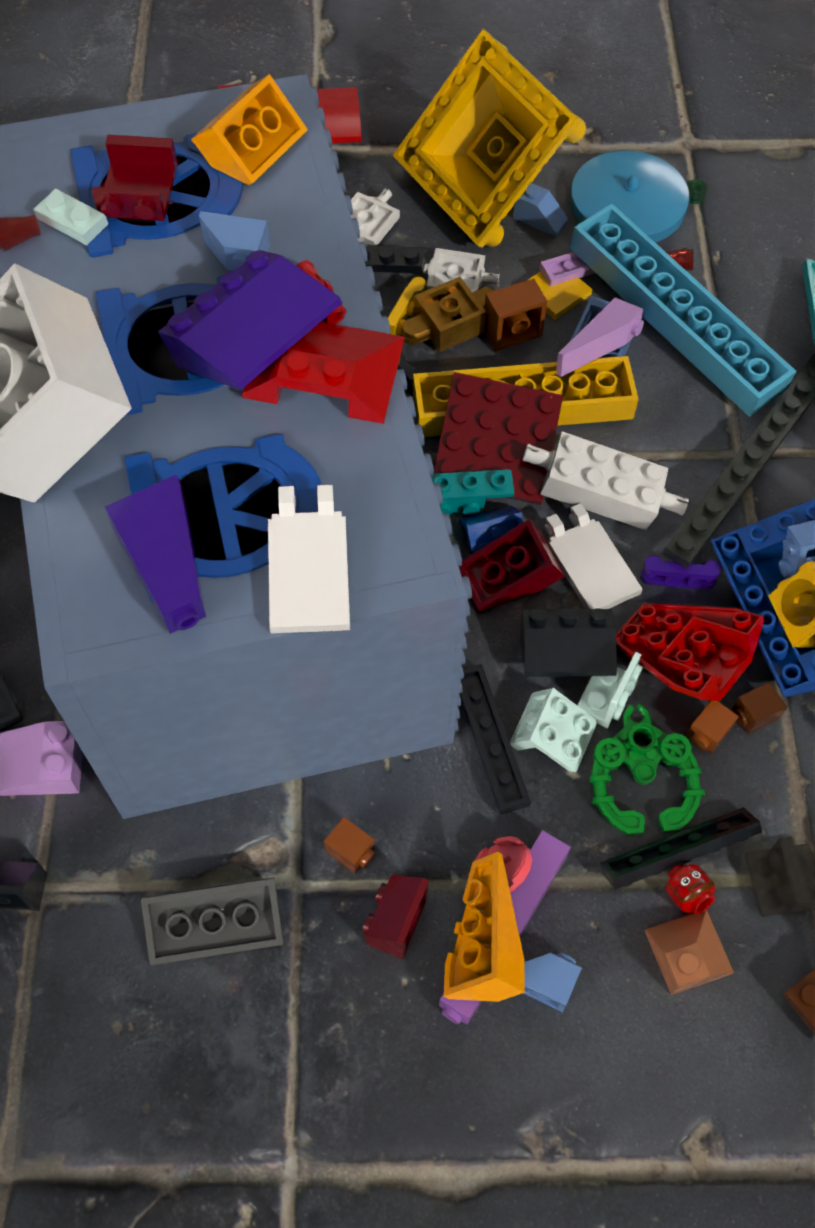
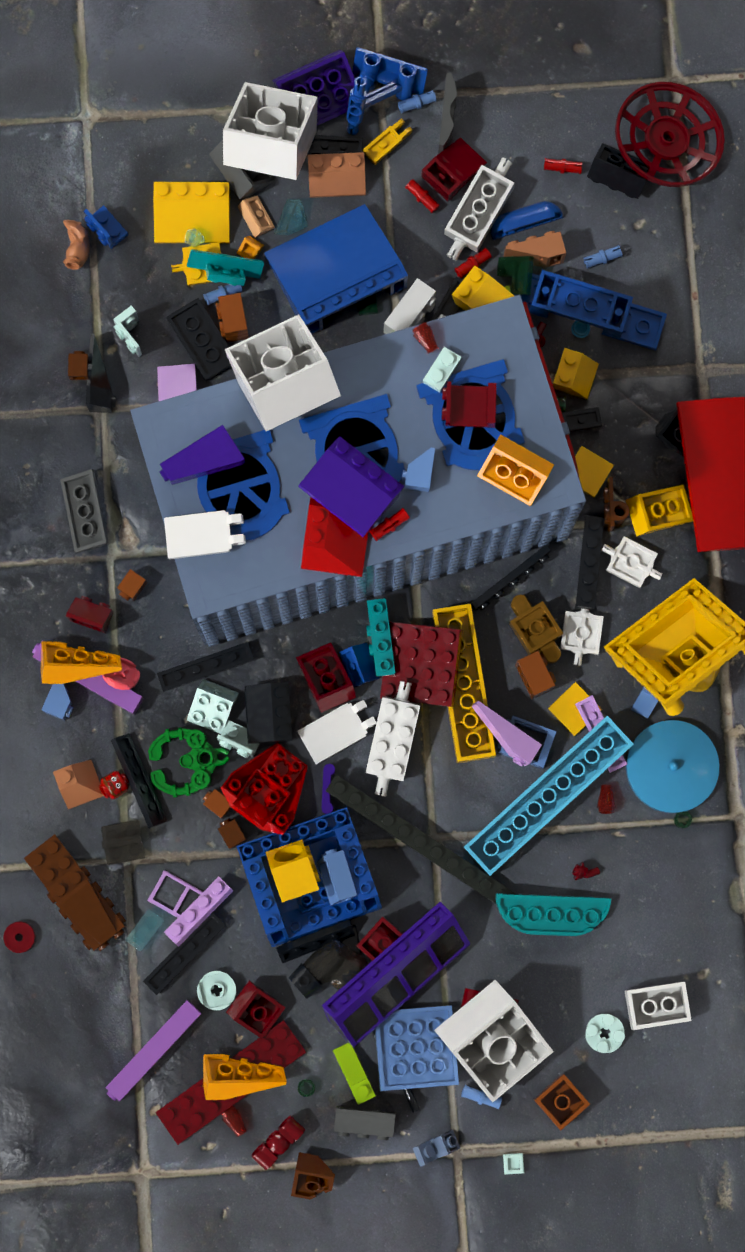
camera: 85 degrees right, 20 degrees up
yellow hinge [388,276,426,335] -> none
none -> dark red plate [572,862,600,880]

